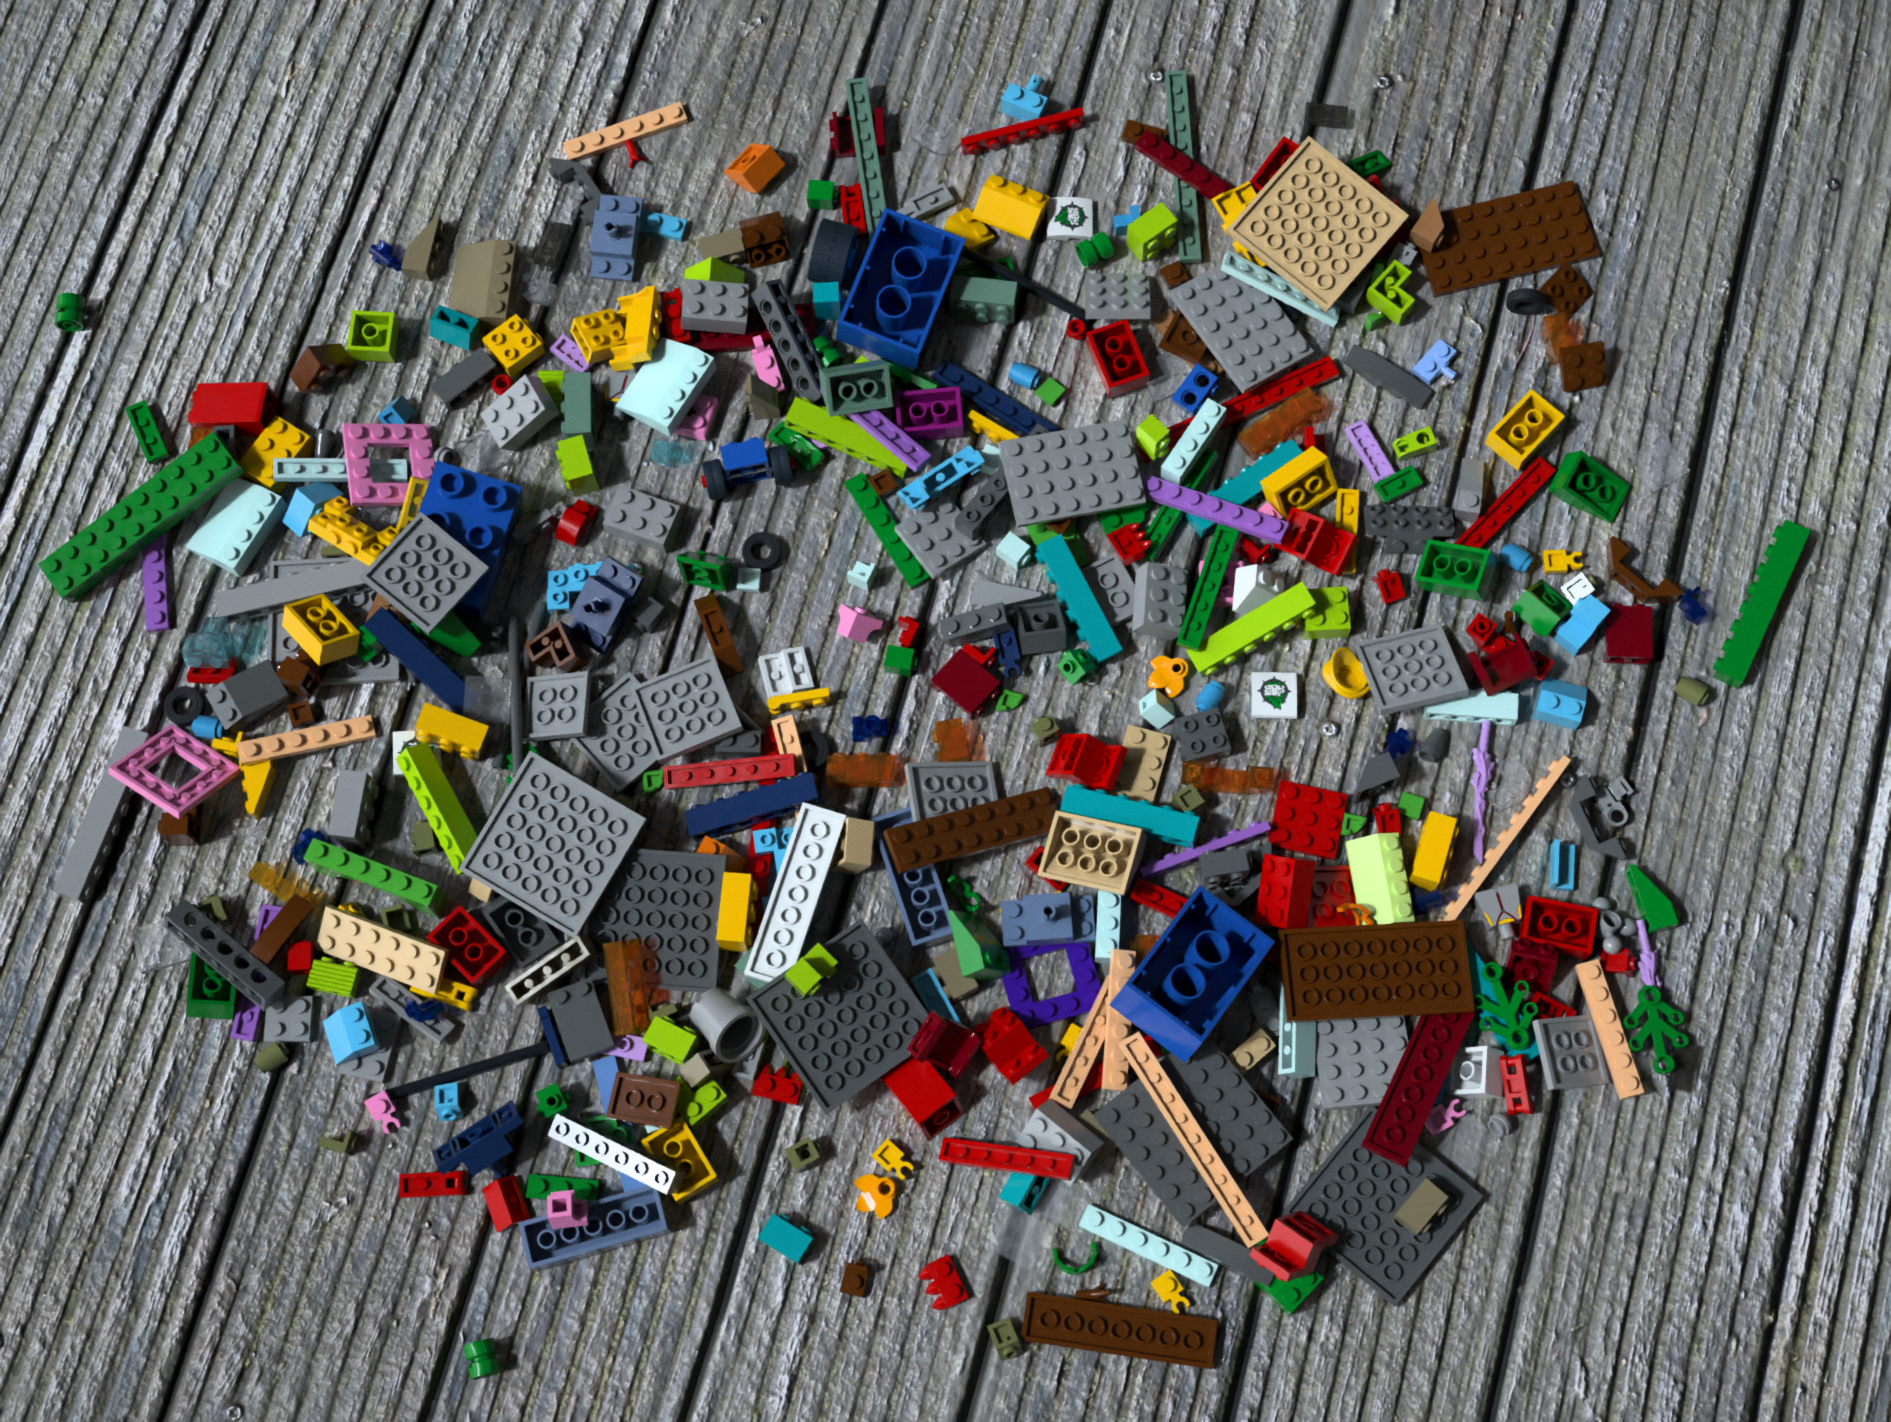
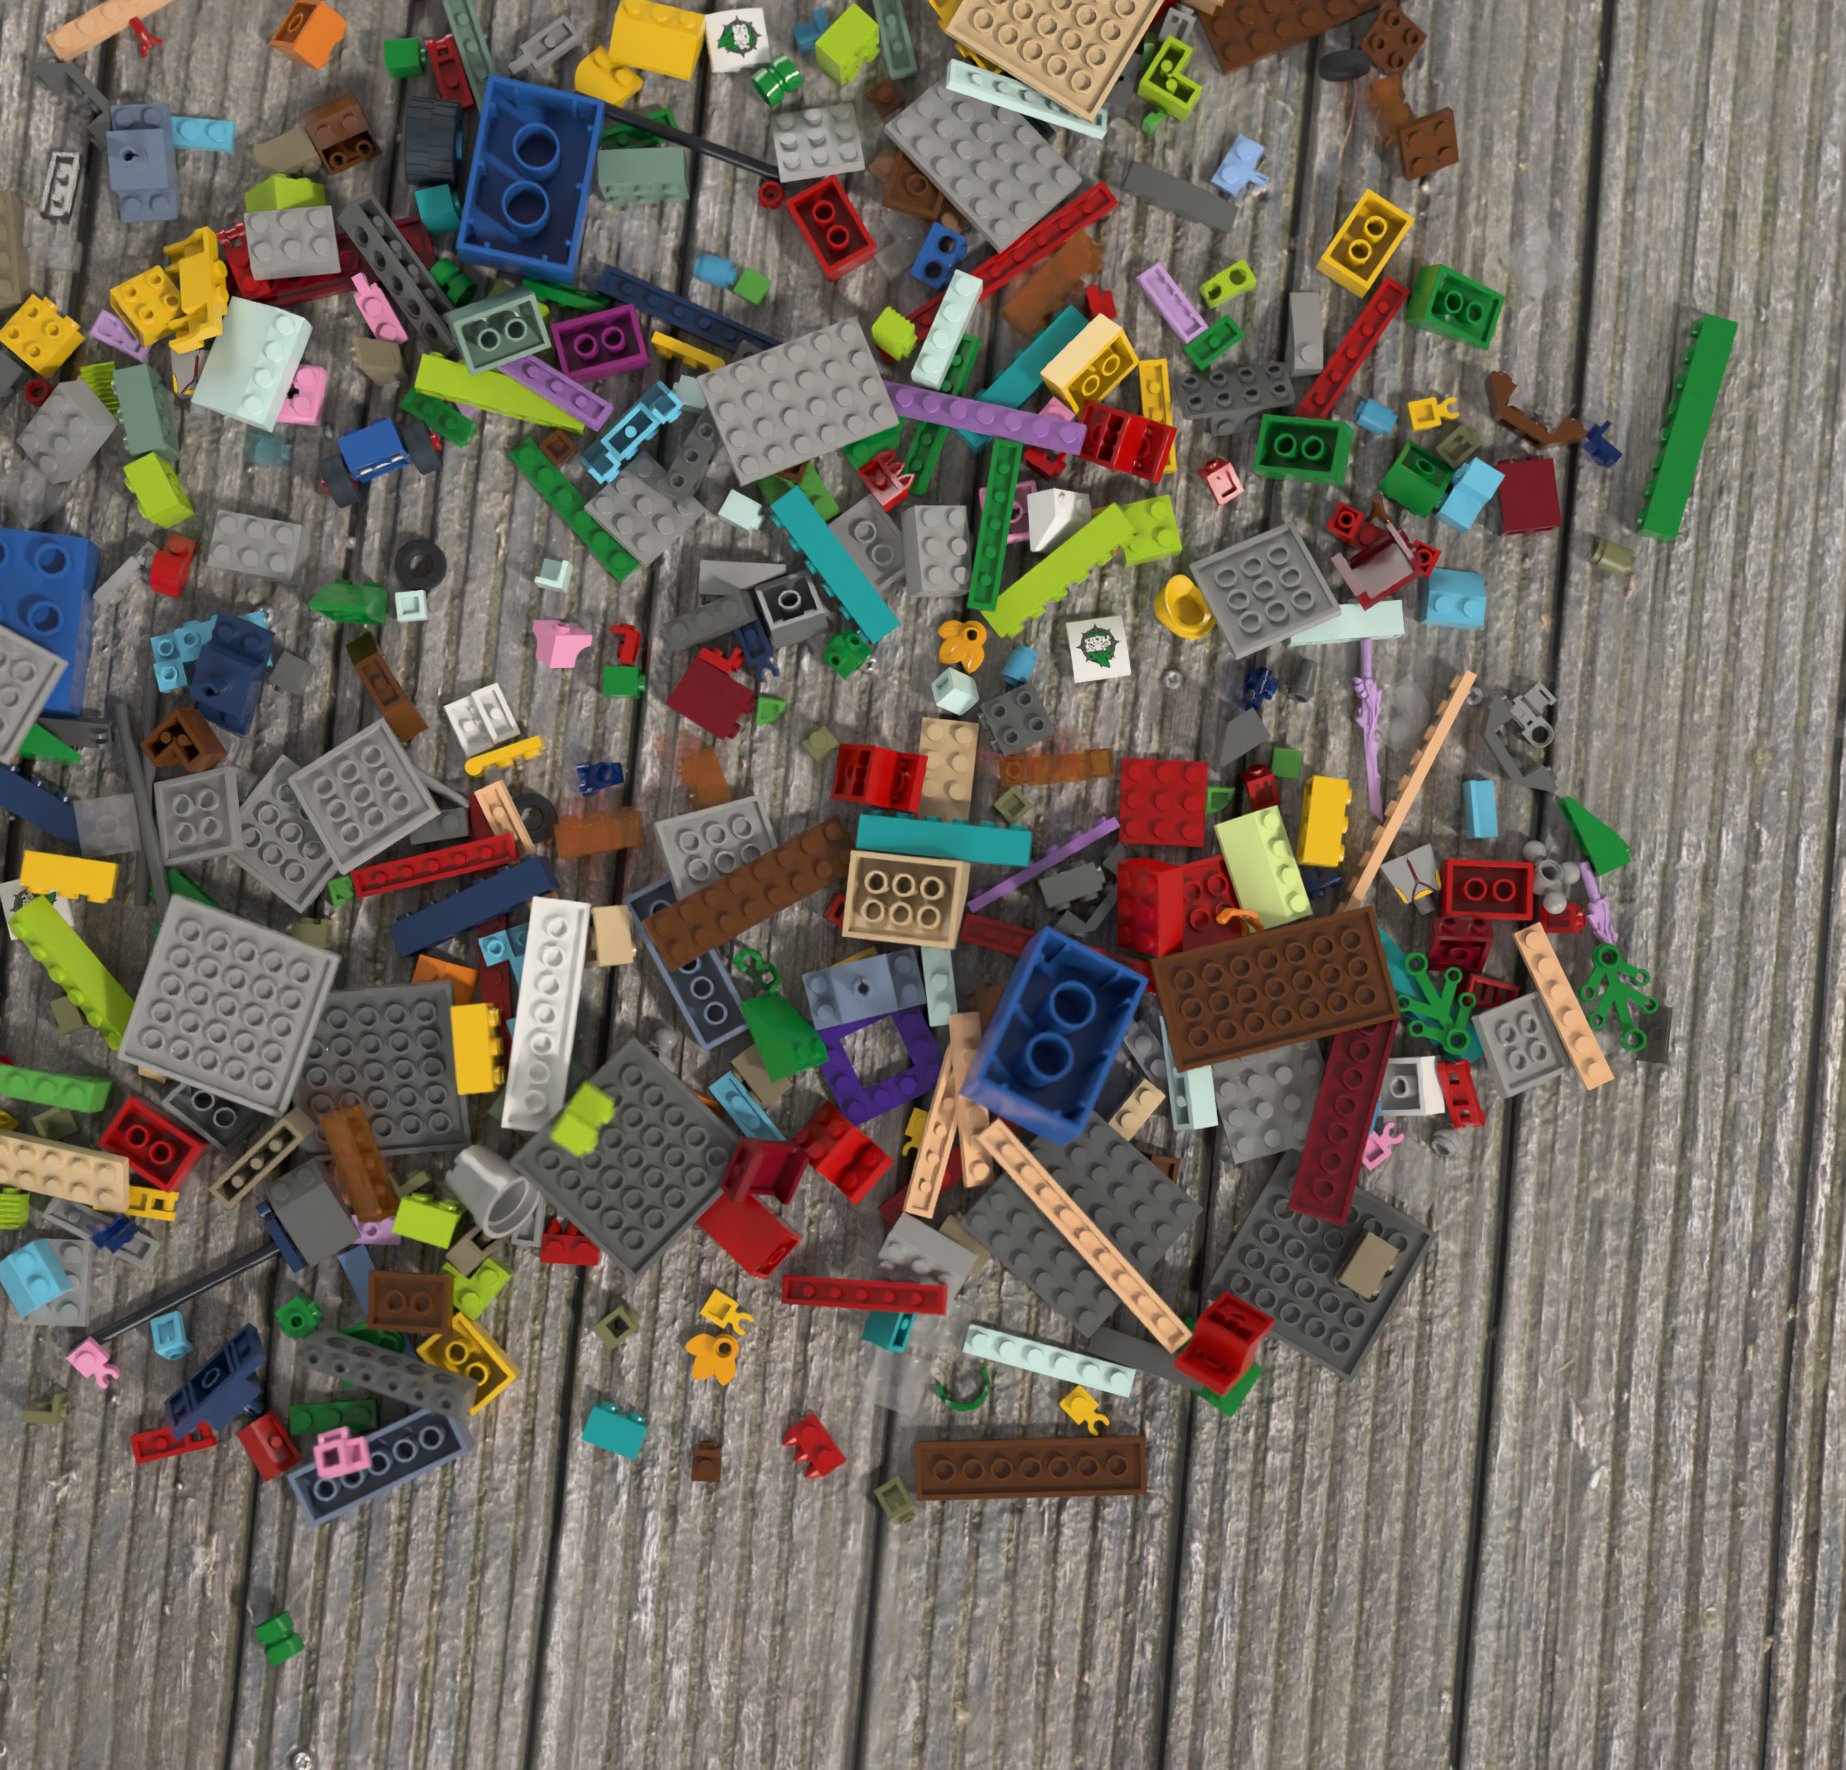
camera: 20 degrees left, 15 degrees up
reddish brown bar [1076,1283,1112,1304] -> none

